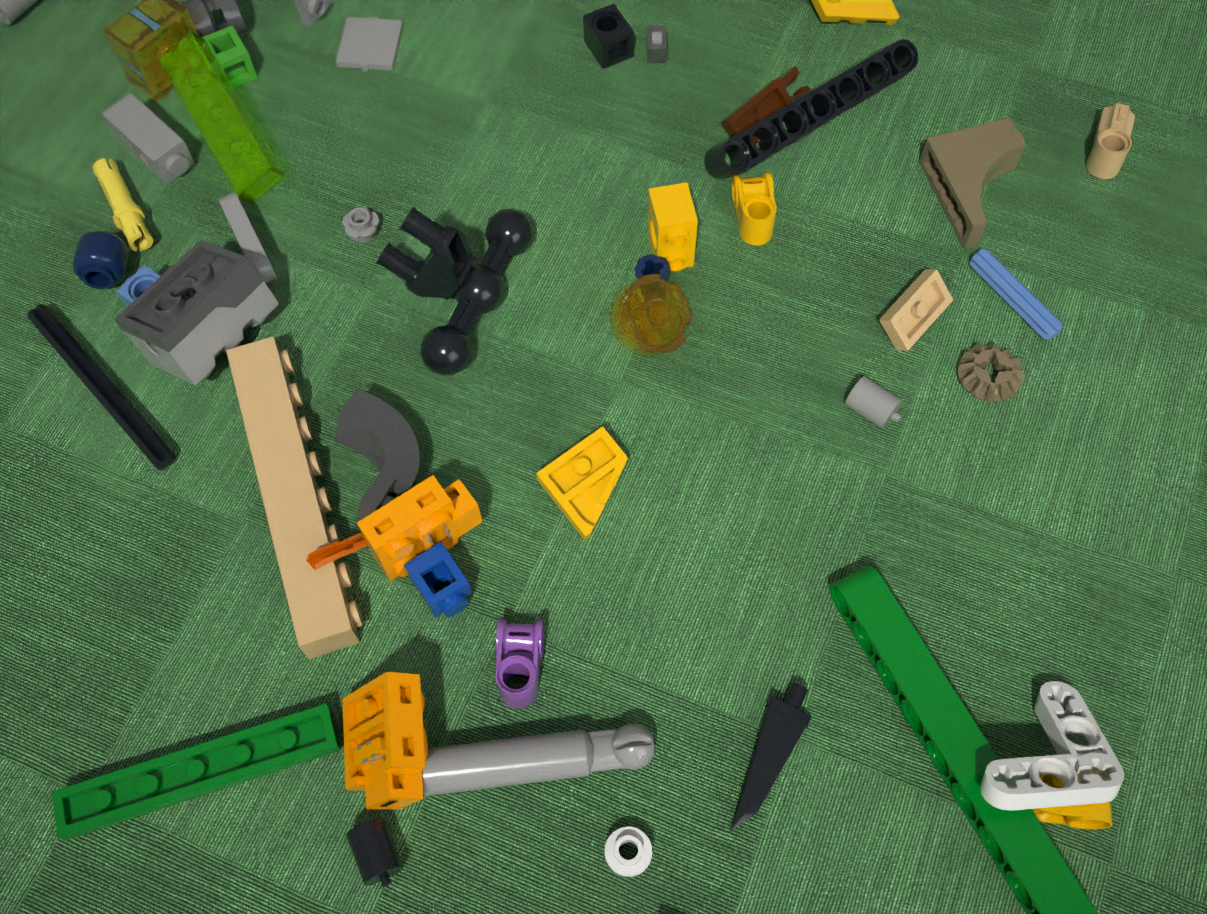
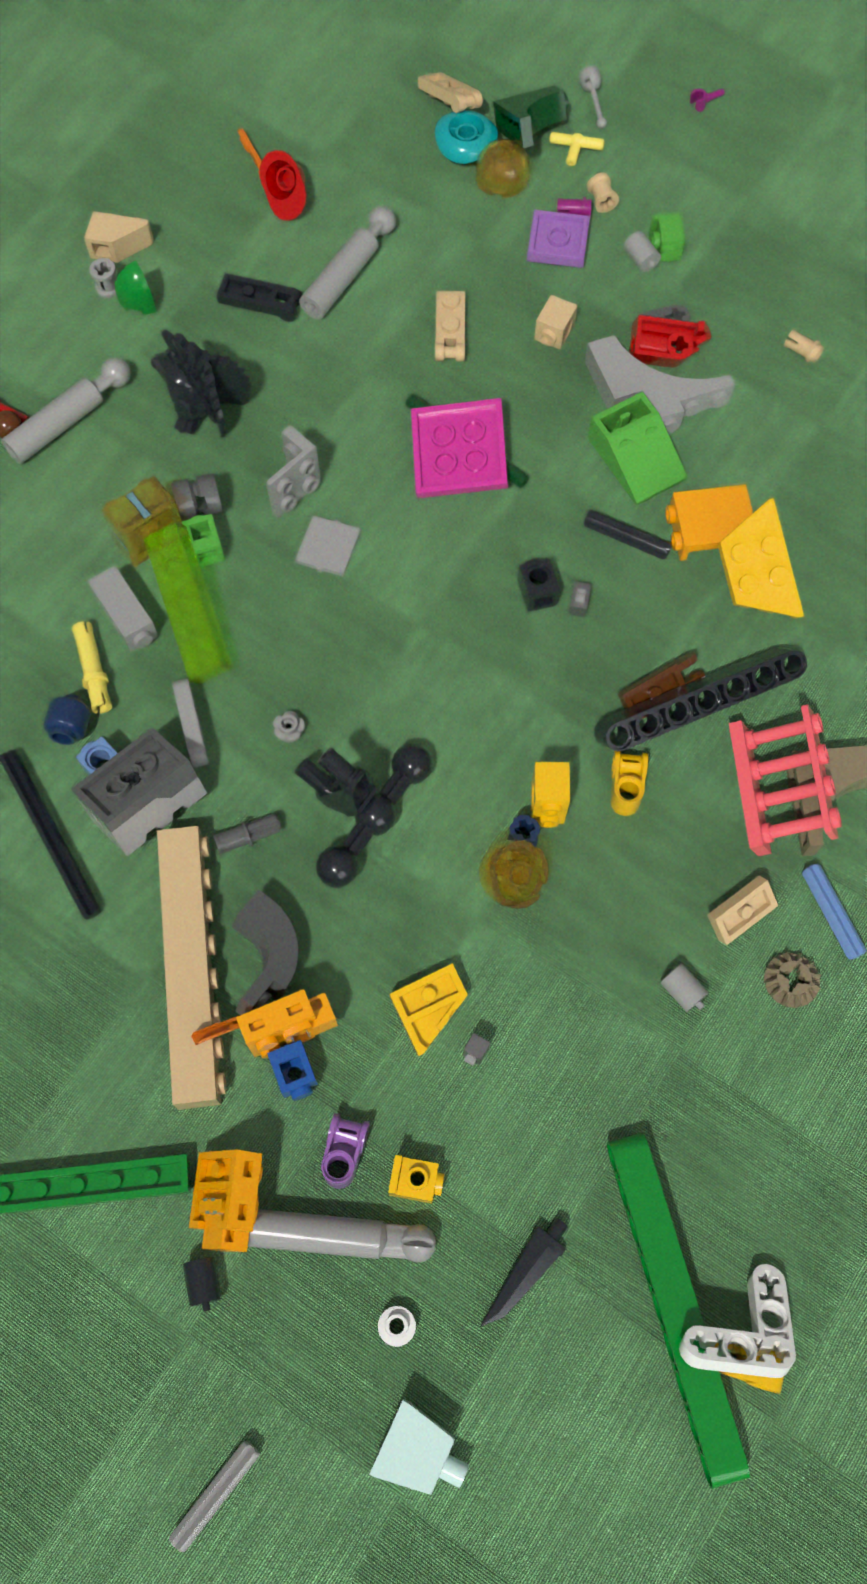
camera: 10 degrees right, 5 degrees up
none -> dark grey axle [213,814,282,855]
none -> yellow brick [388,1155,445,1204]
none -> flat silver piece [463,1033,491,1066]
none -> coral fence [729,704,842,857]

